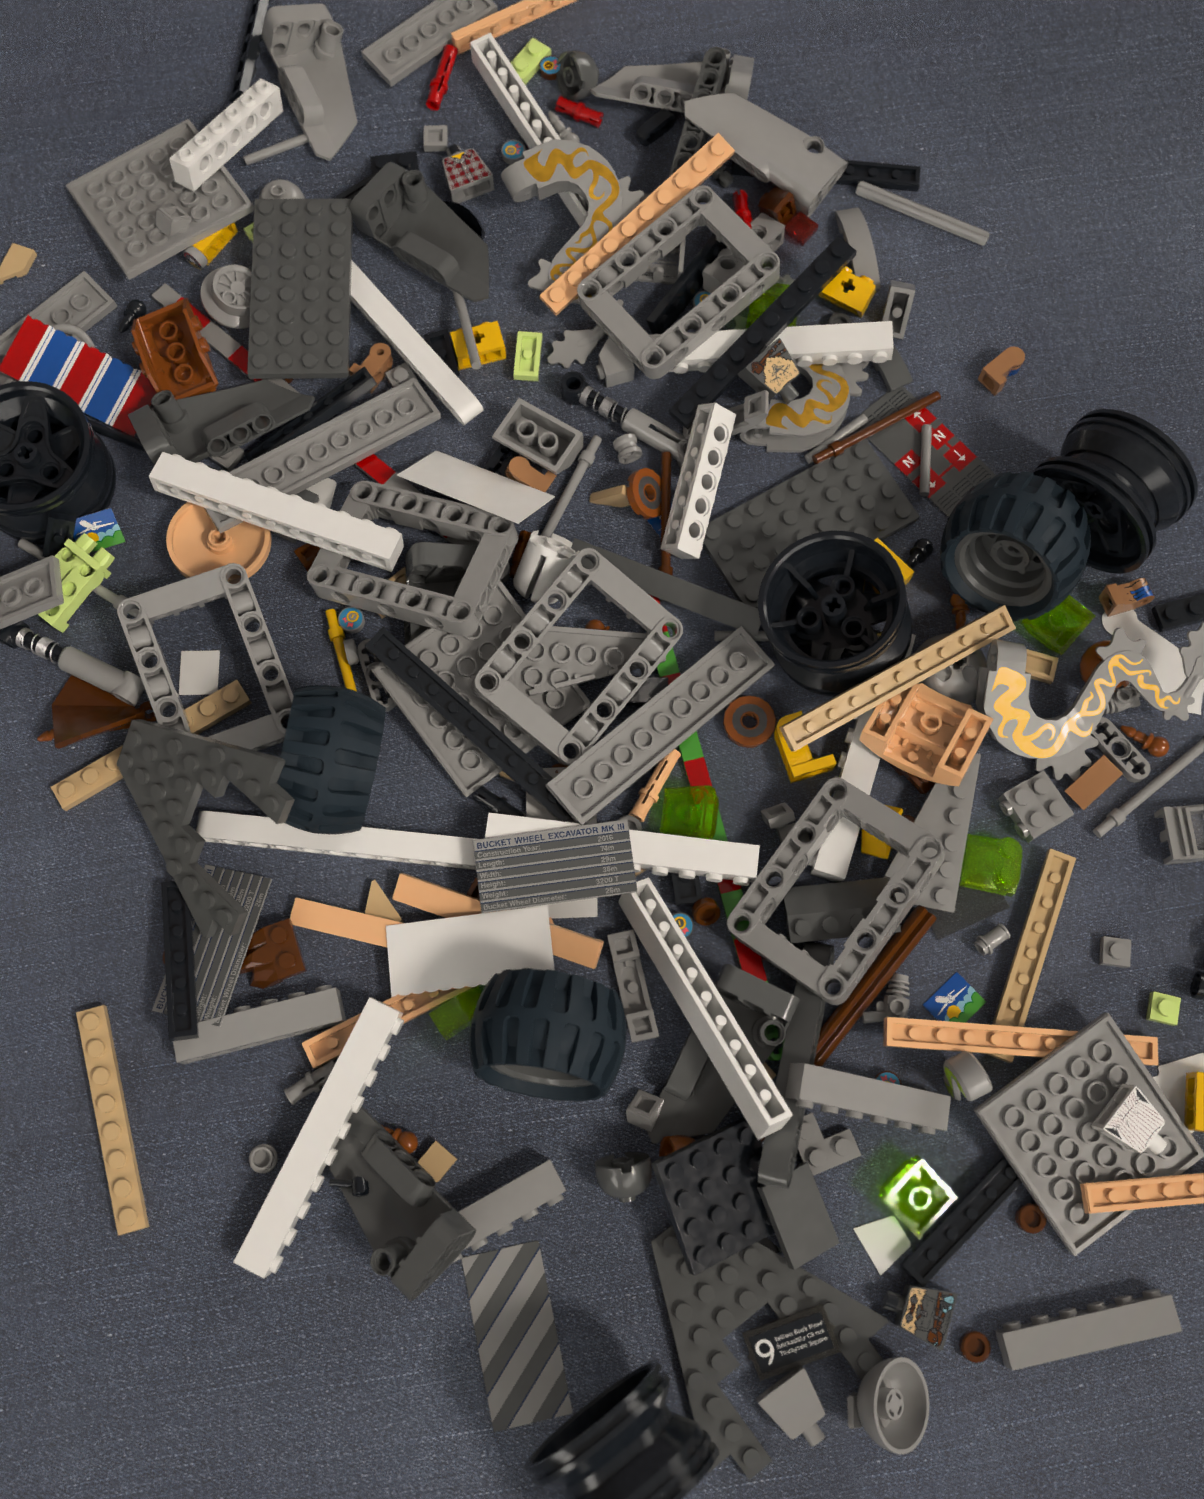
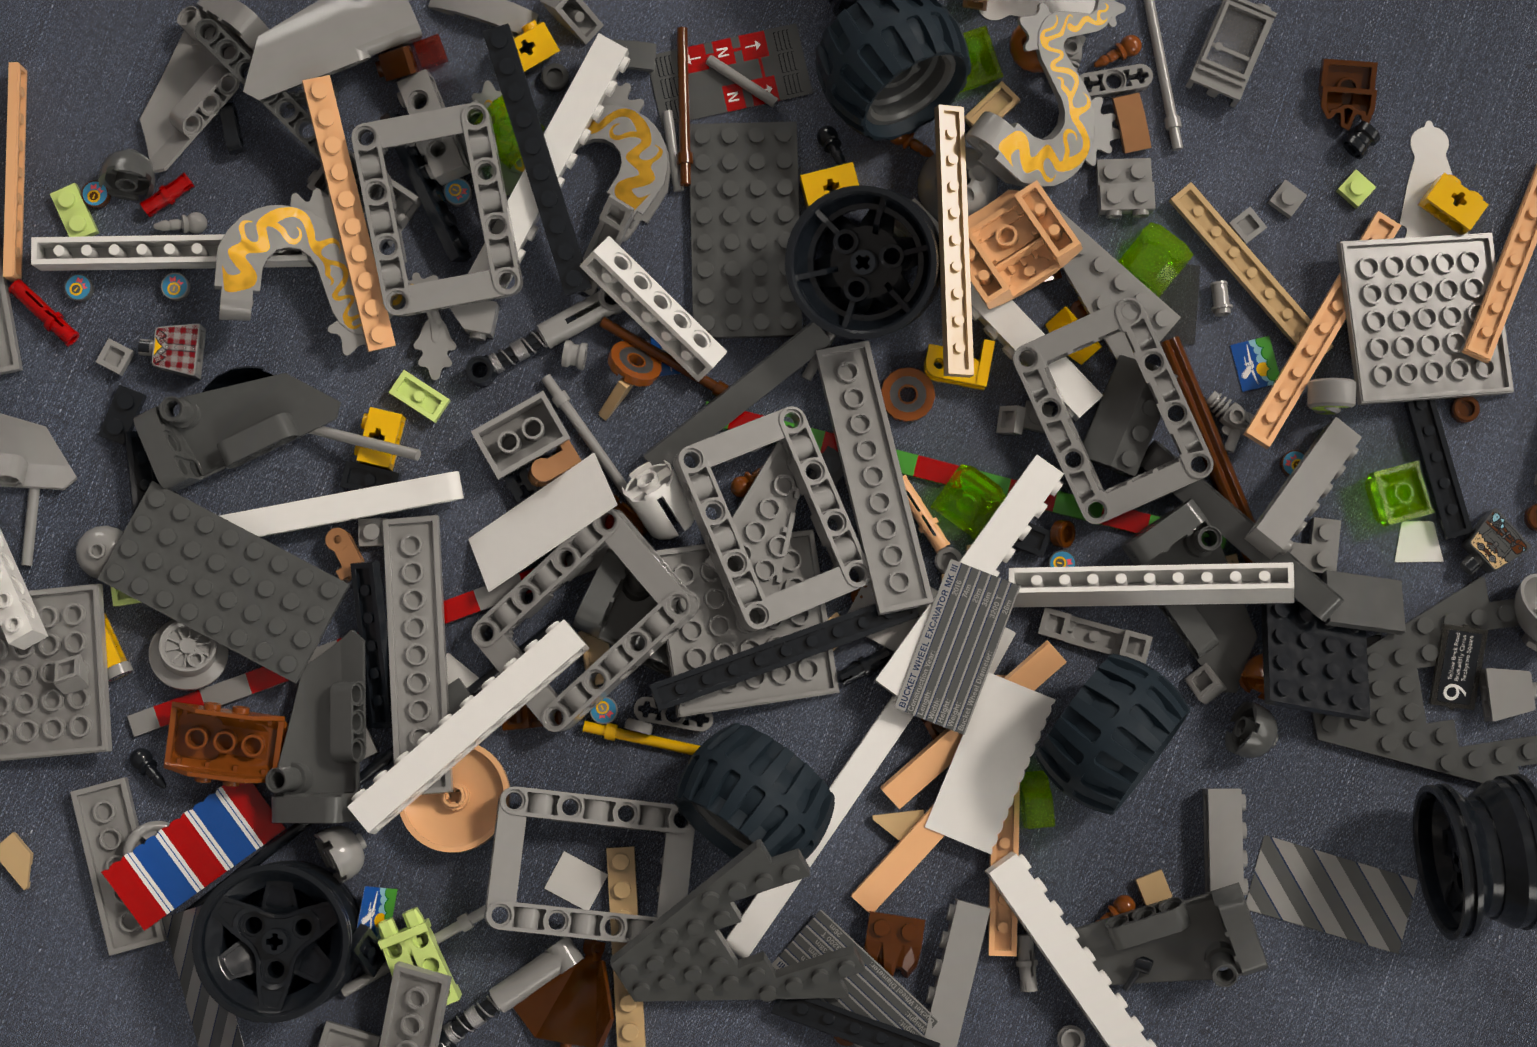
camera: 65 degrees left, 10 degrees up
red pin [732,190,752,228] -> none
torso [737,338,800,404] -> none
white torso [1091,1084,1167,1155] -> none
none -> tile [64,274,94,302]
none -> light grey cylinder [314,826,367,884]
none -> light grey plate [1228,206,1267,244]

